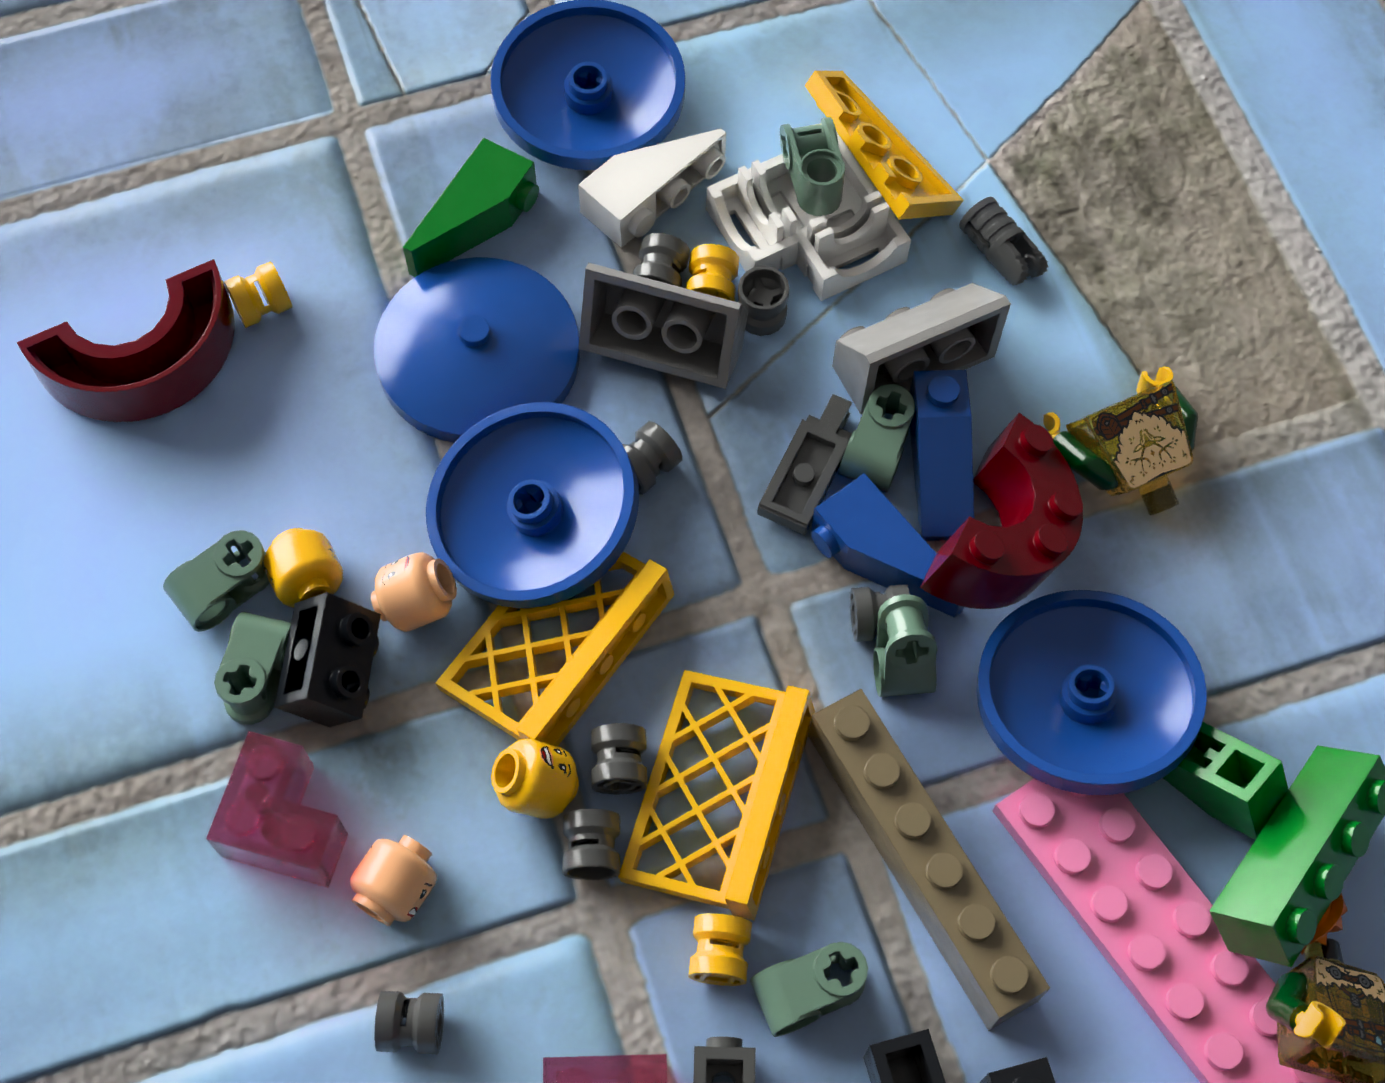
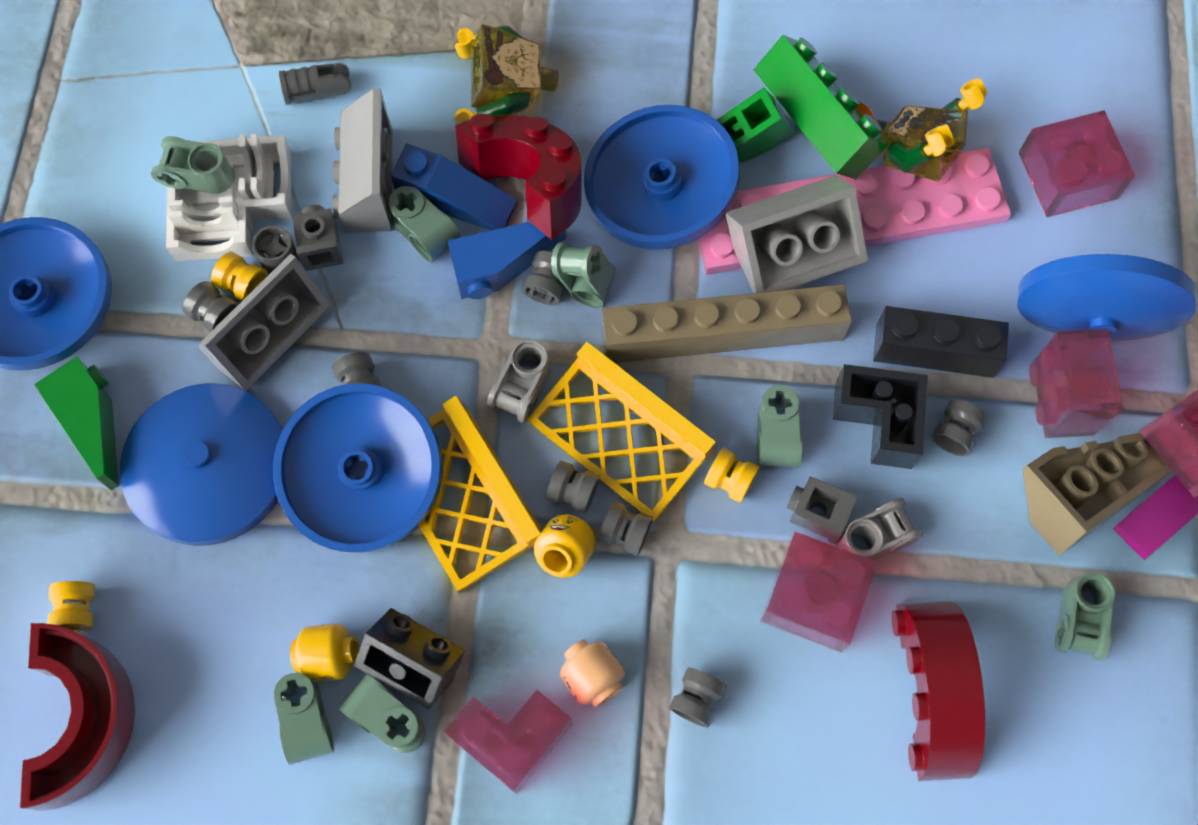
camera: 65 degrees left, 5 degrees up
light nougat head [371,552,457,632] -> none
white slope [578,128,726,248] -> none
dark grey hinge [757,394,852,535] -> none
yellow wing [805,70,964,220] -> none
none -> dark grey brick [292,205,344,271]
none -> light grey piece [486,340,550,424]
none -> light grey slope [725,175,868,293]

